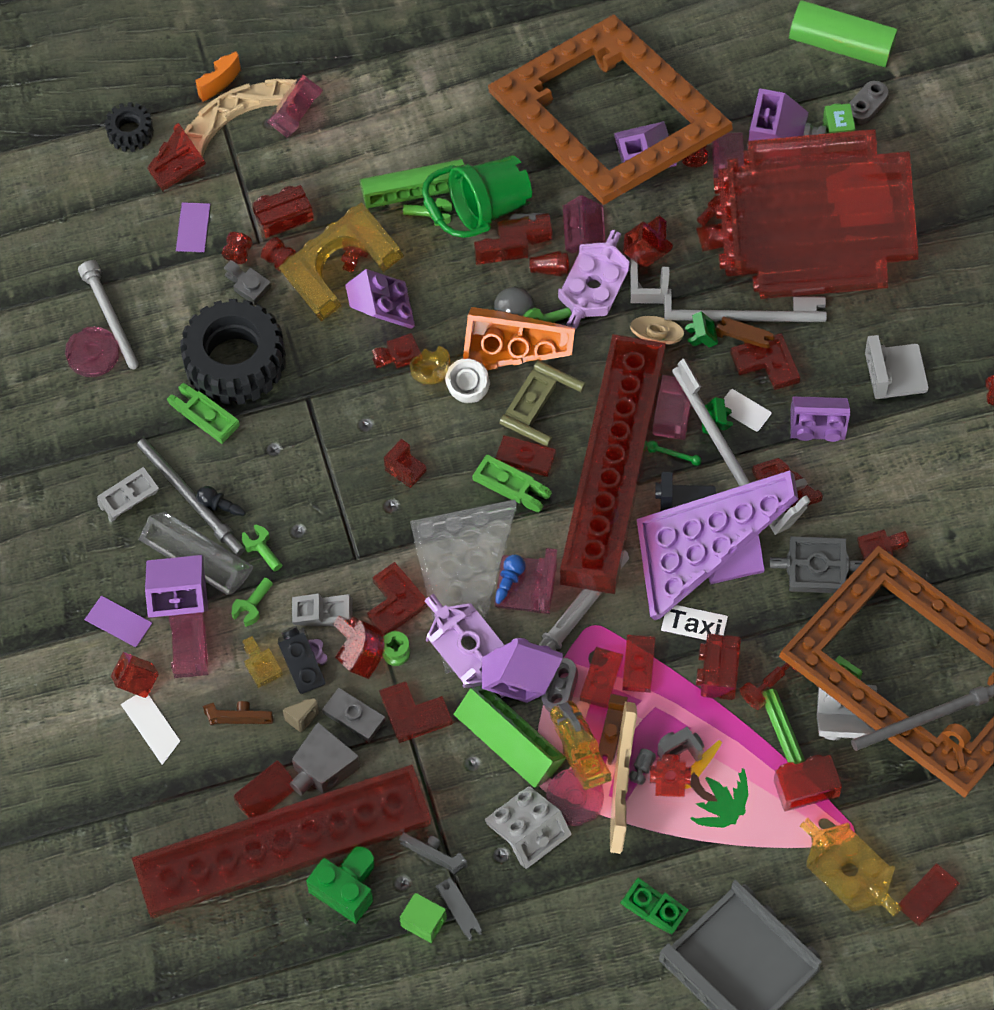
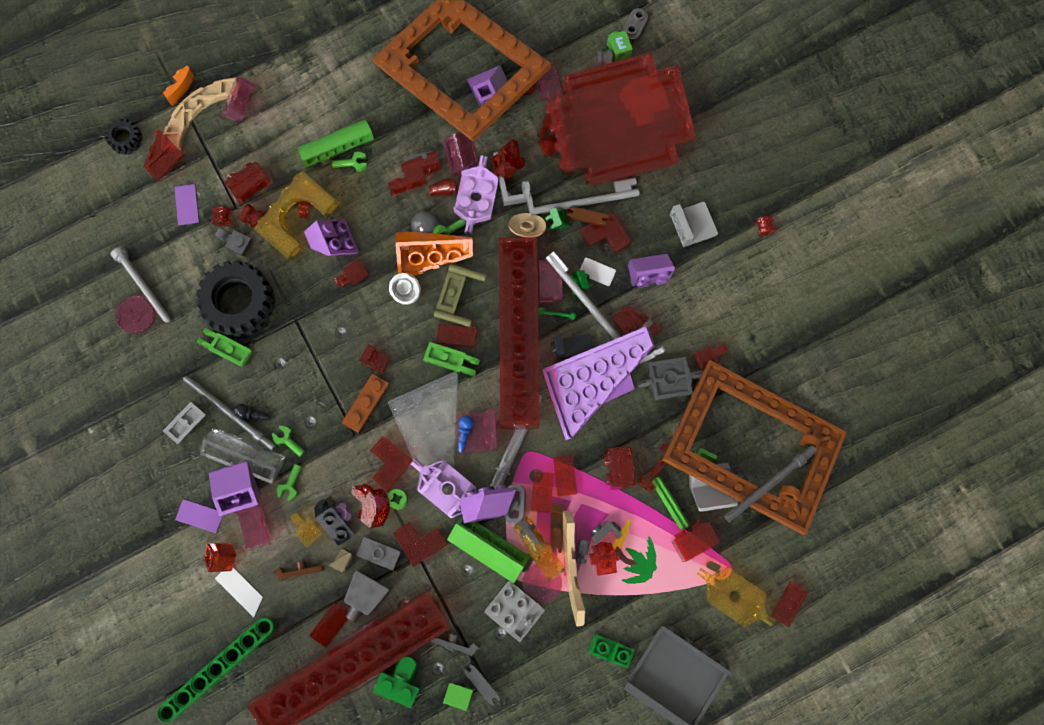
camera: 20 degrees left, 15 degrees up
light grey slope [292,593,353,626] -> none
clear yellow hair [409,346,451,385] -> none
green piece [422,155,532,238] -> none
white sticker [661,605,728,644] -> none
medium lavender slope [748,88,808,157] -> none
none -> green beam [157,617,277,723]
none -> dark orange plate [342,374,390,433]

